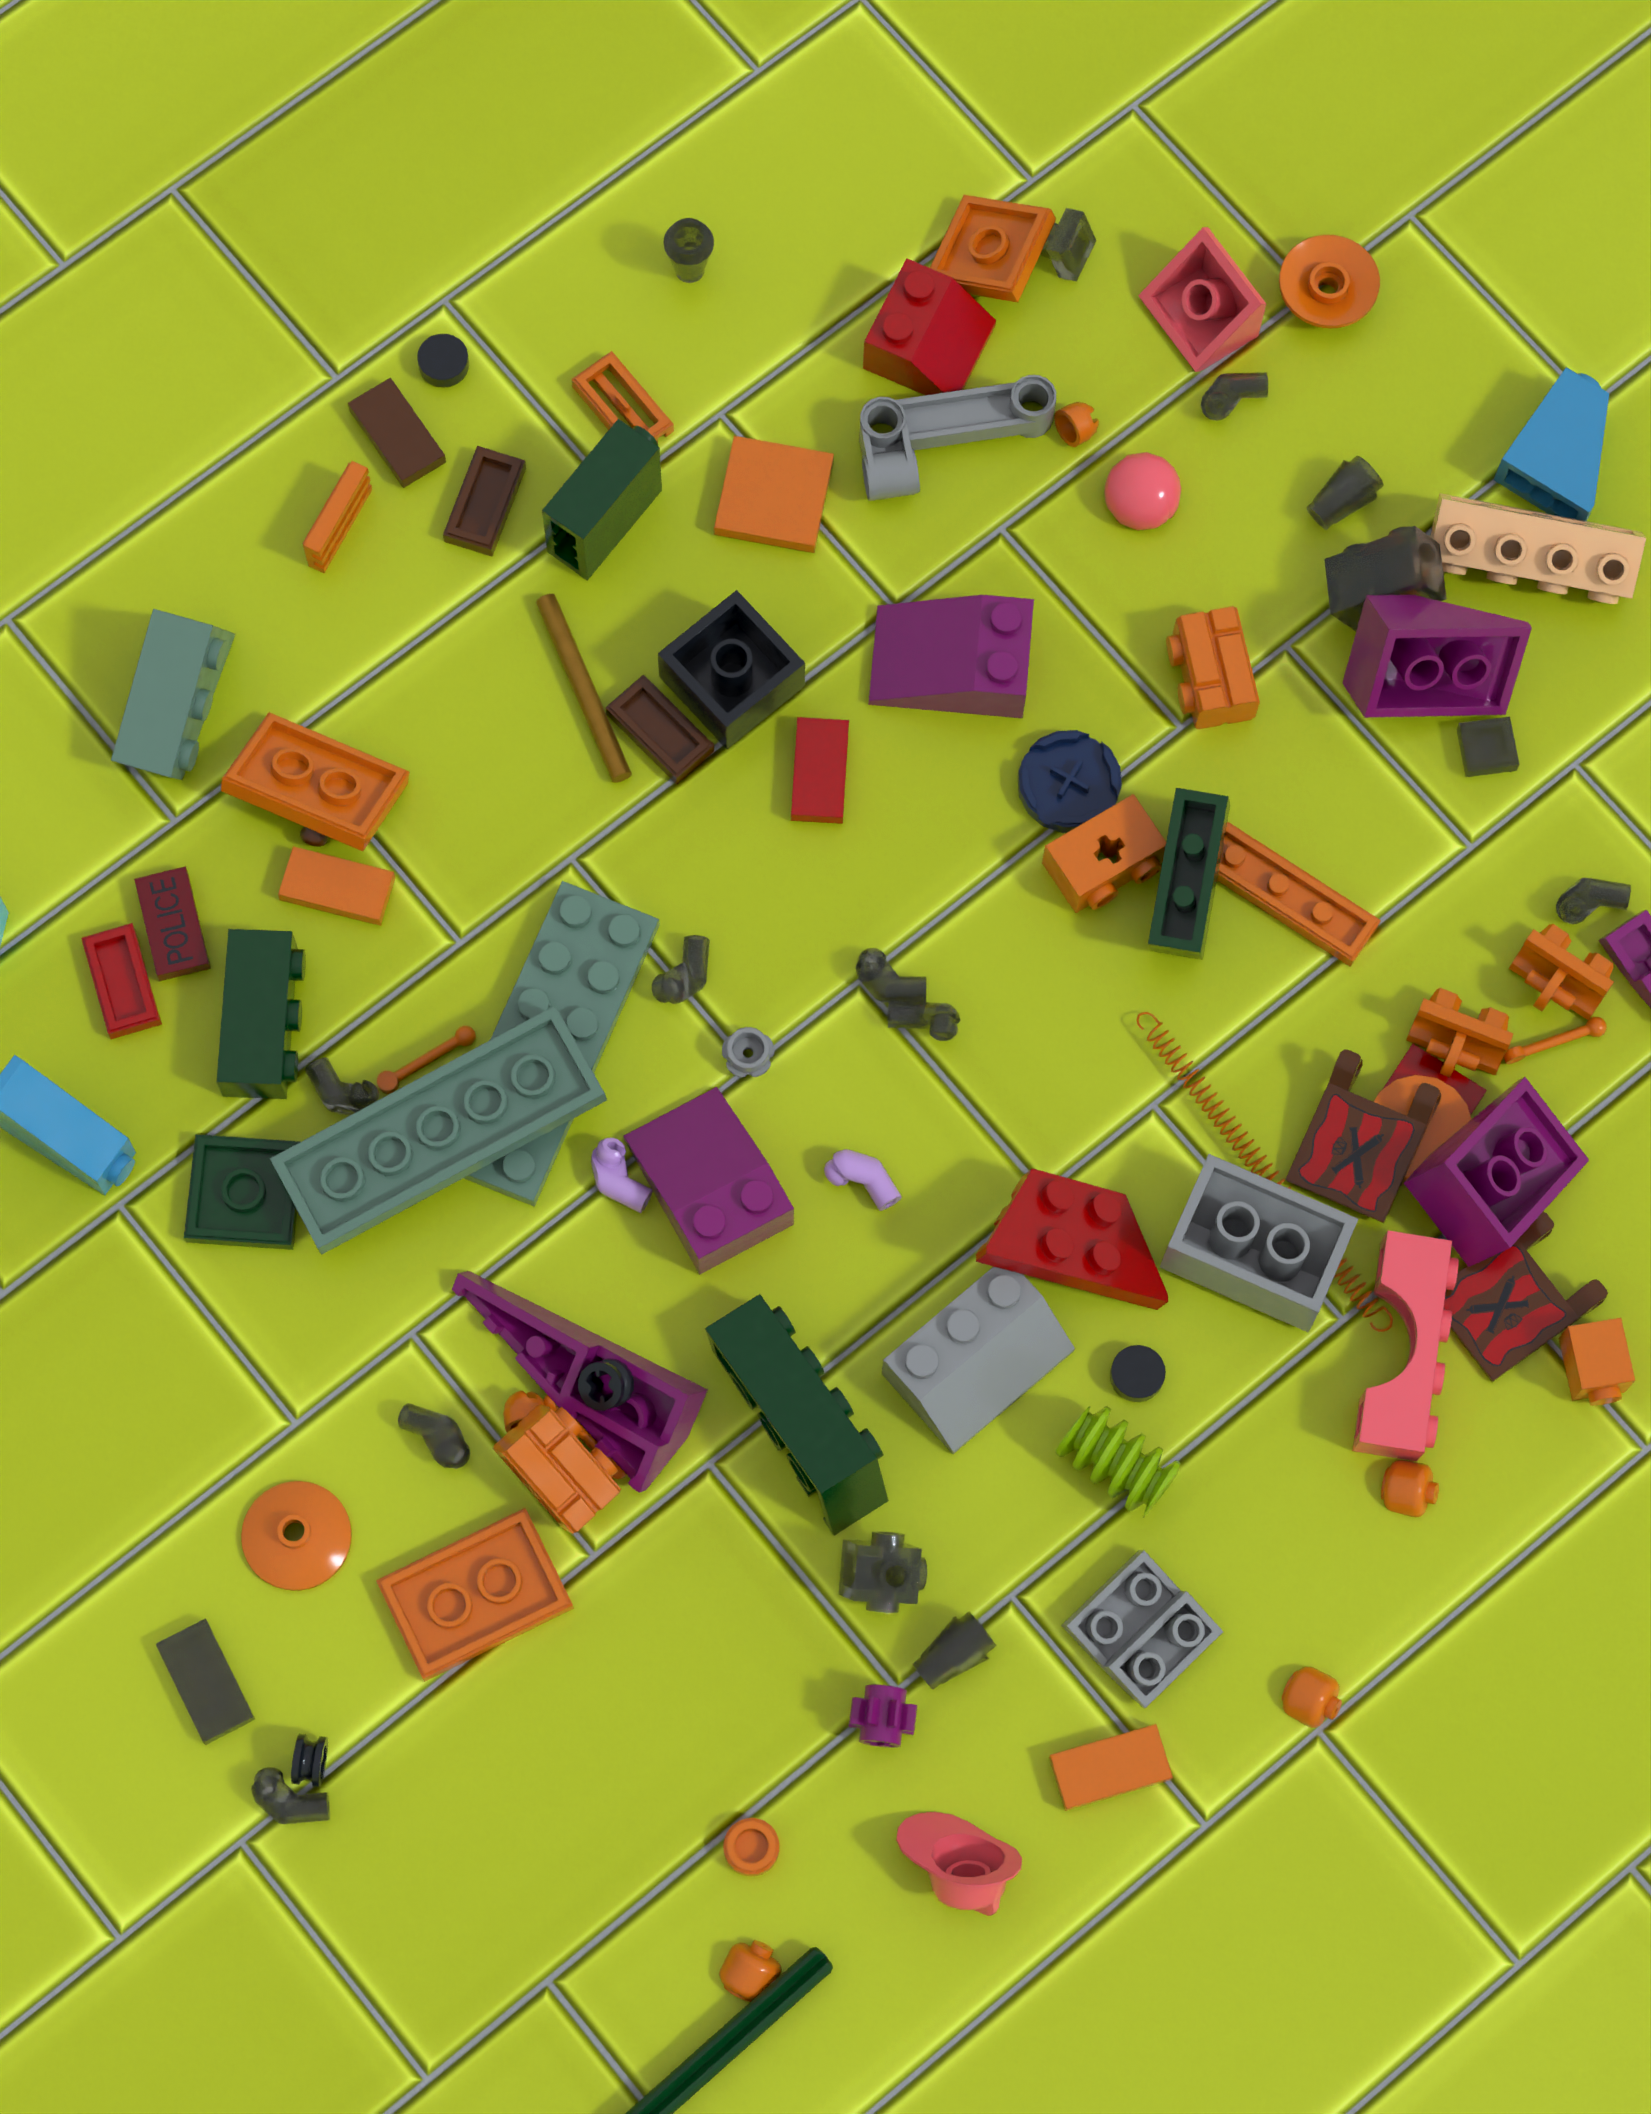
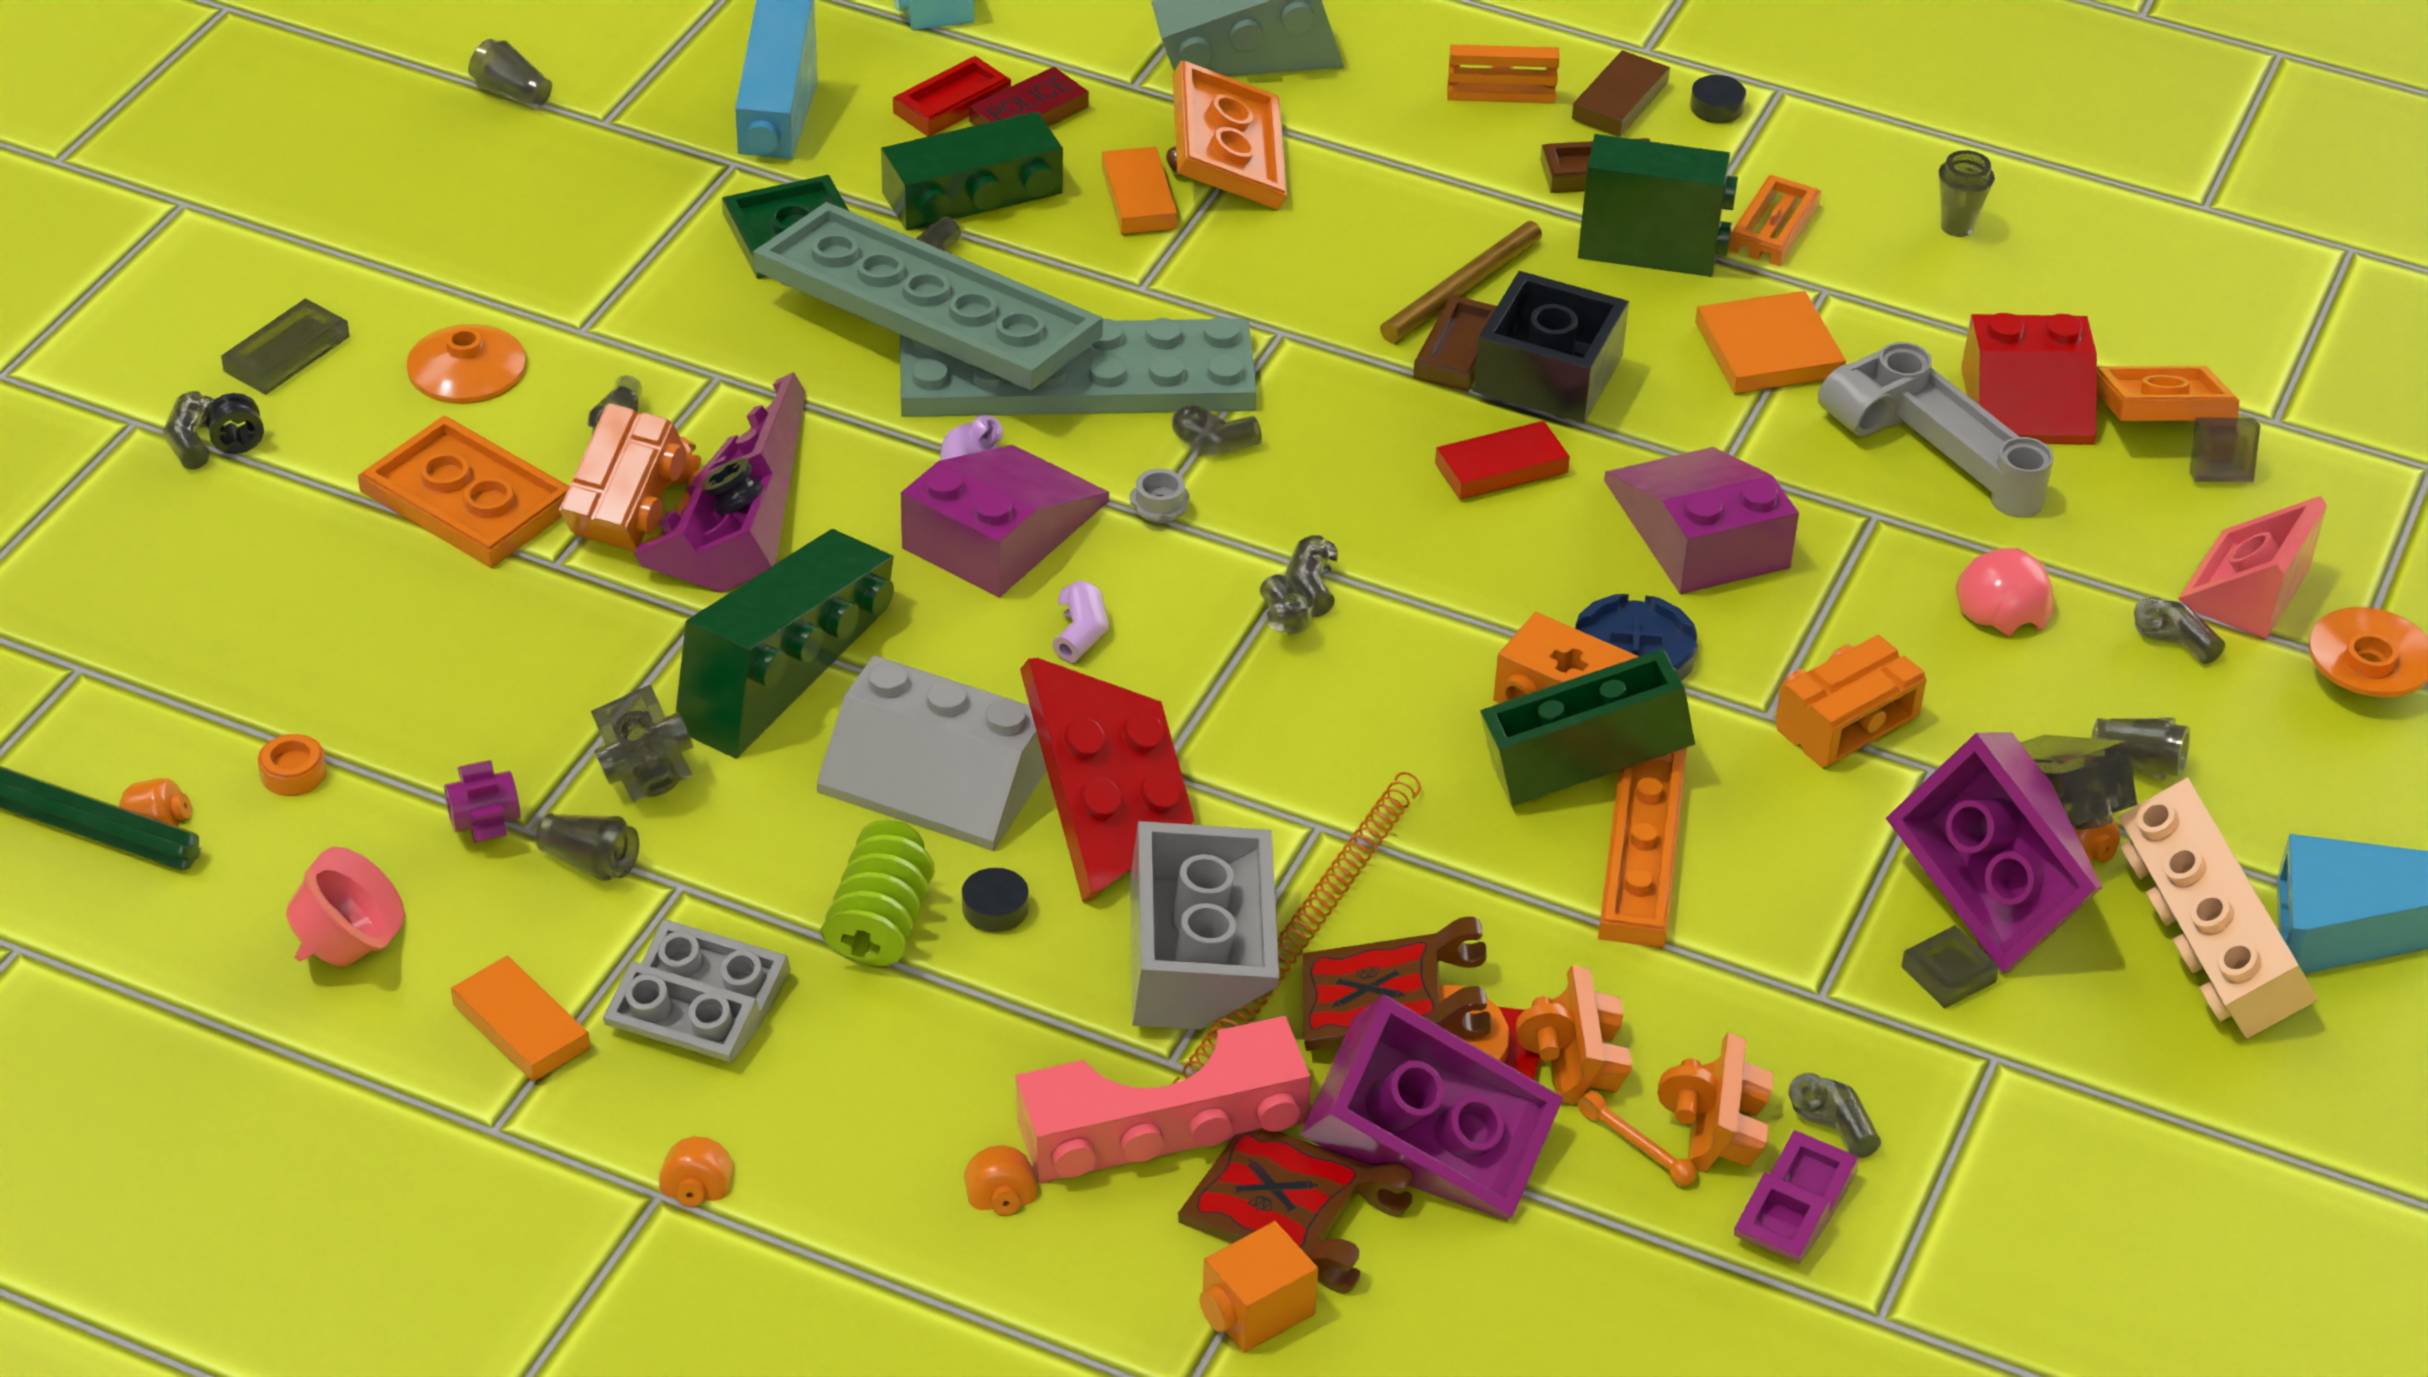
camera: 65 degrees right, 30 degrees down
orange hinge [1054,402,1099,447] -> none

